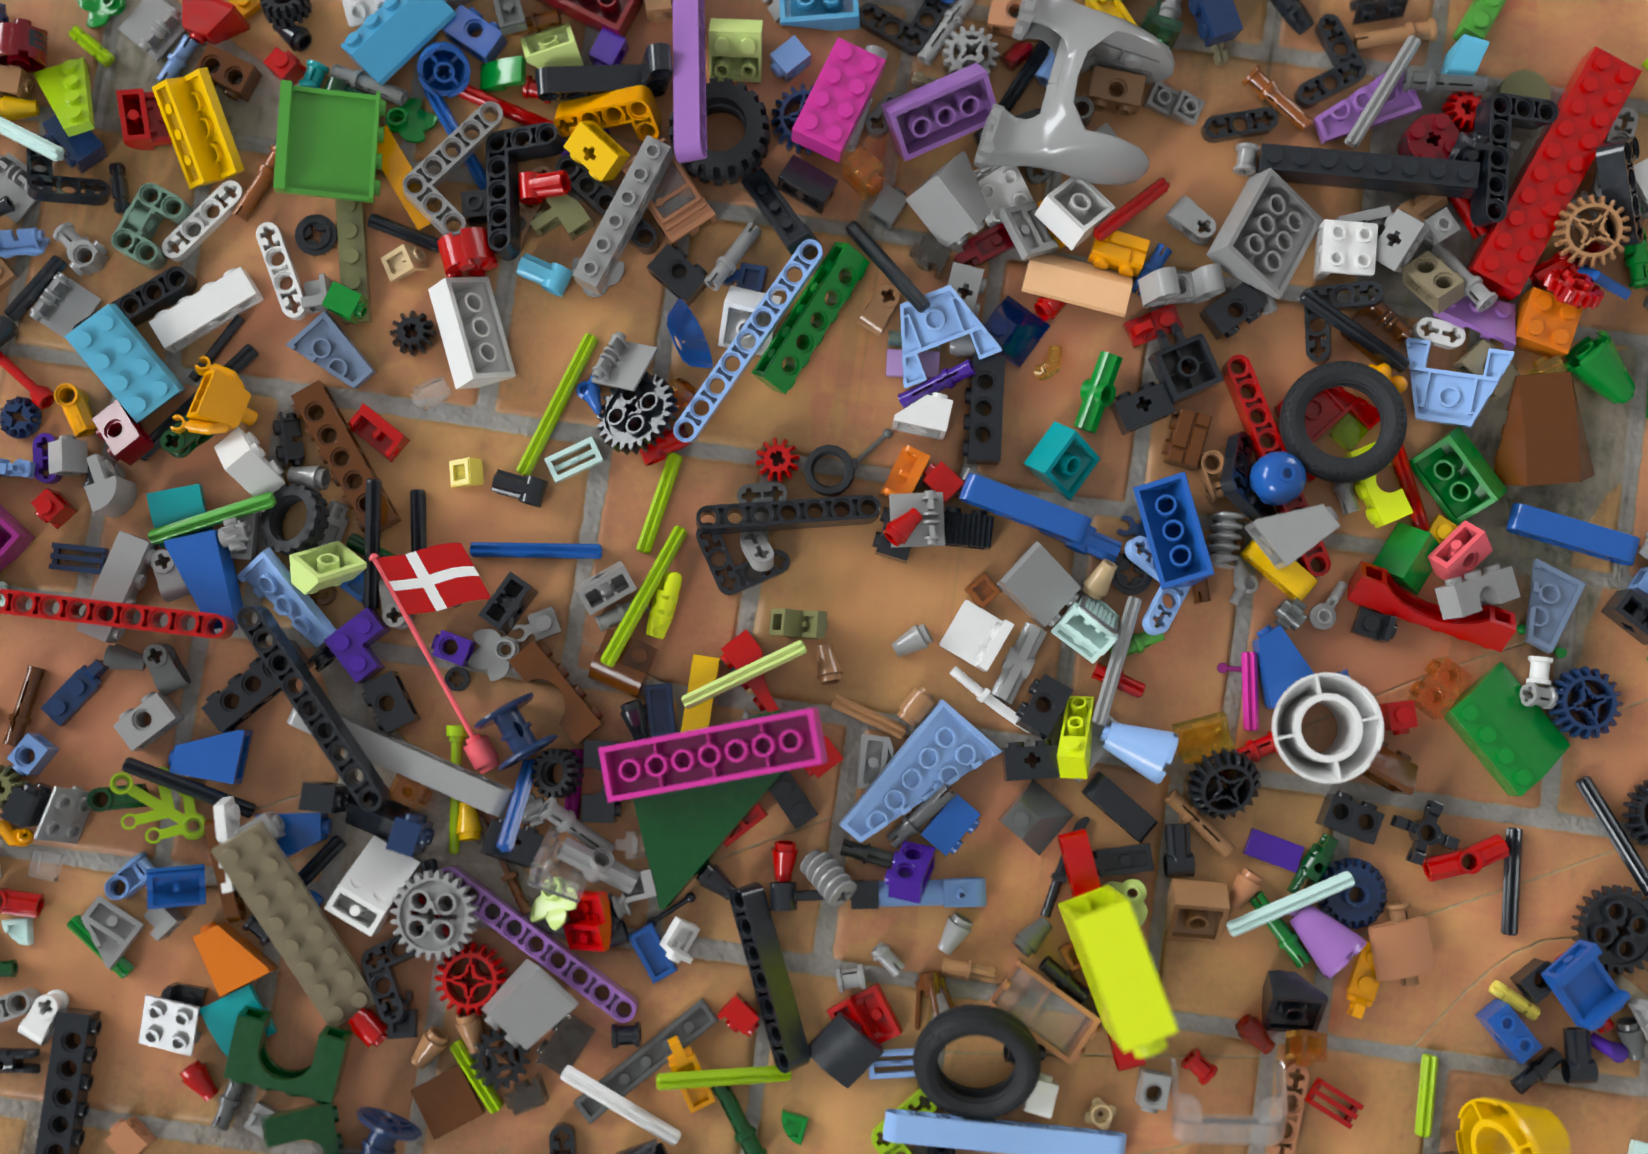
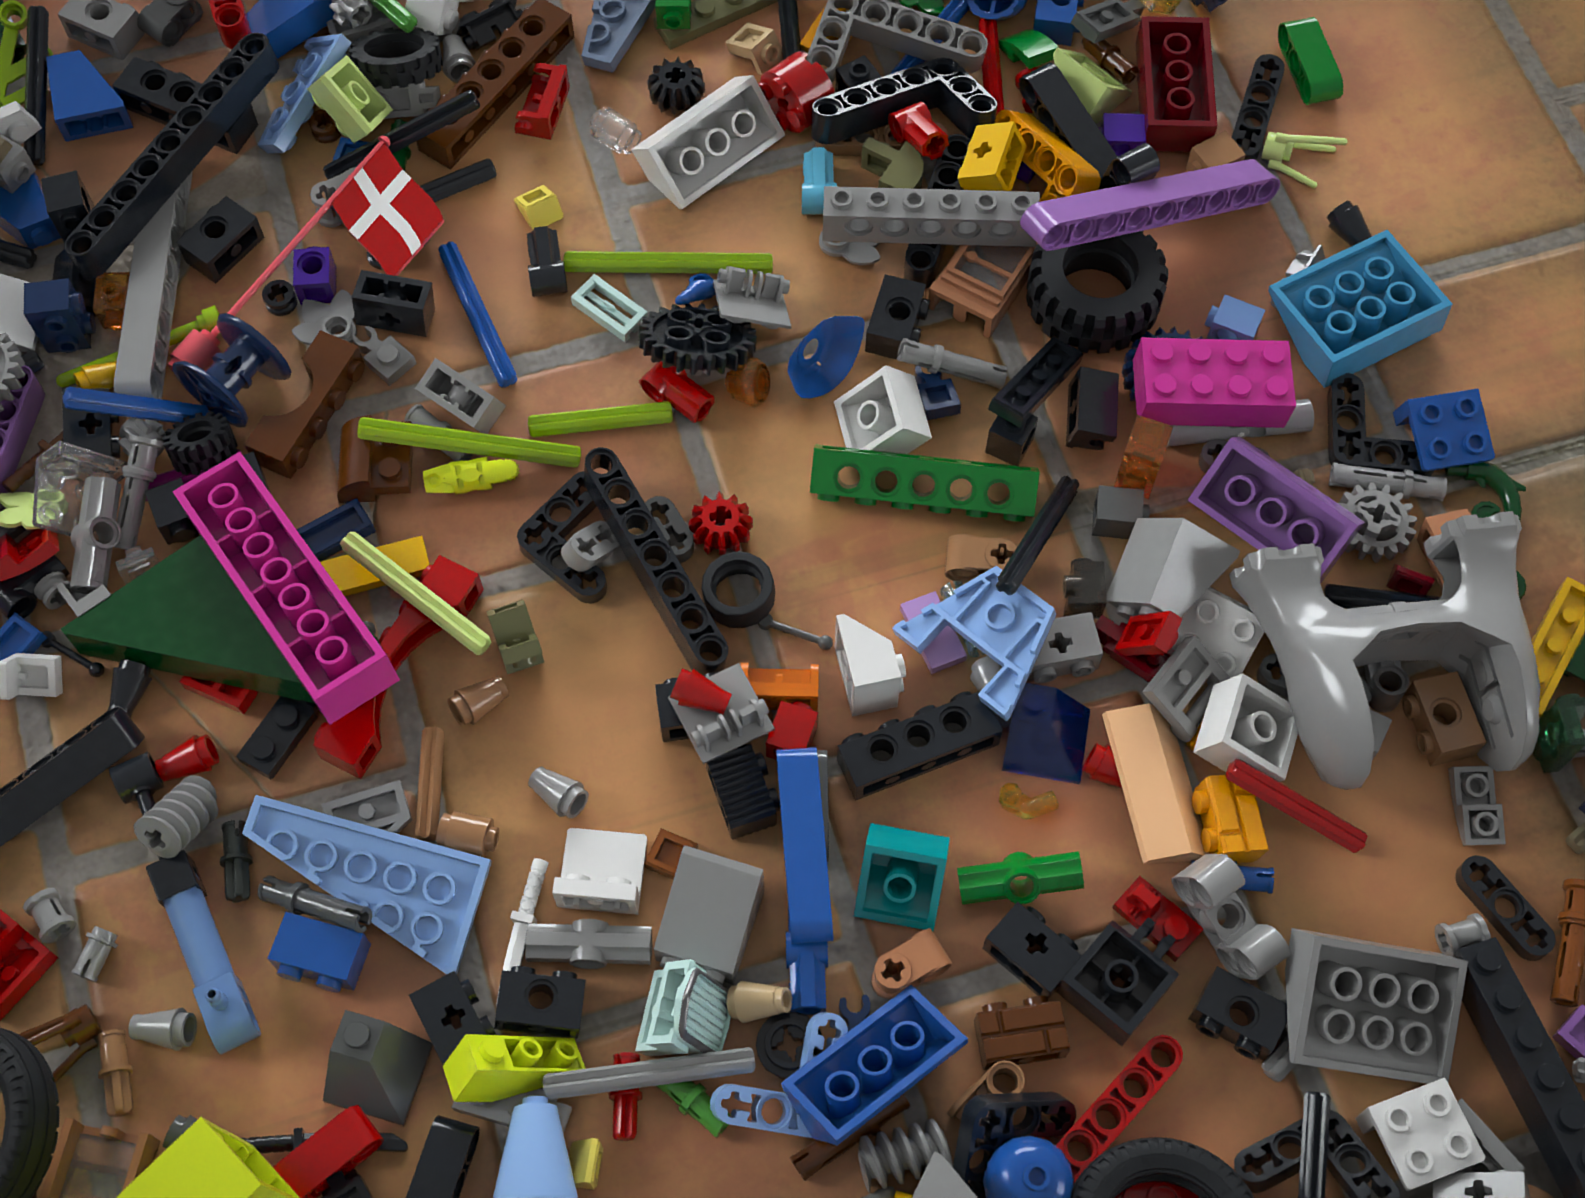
camera: 65 degrees right, 20 degrees down
black bush [309,646,336,672] -> none
dark purple brick [324,607,391,684] -> none
black cone [619,699,649,741] -> none
light blue beam [674,239,823,443] -> none
yellowish green slope [709,18,763,83] -> none
dark purple brick [885,841,935,904] -> none
dark purple pin [898,359,976,409] -> none
light grey piece [1165,196,1216,245] -> none
none -> light yellow slope [569,1138,603,1190]
none -> nougat piece [871,928,953,999]
none -> red hinge [1115,611,1183,657]

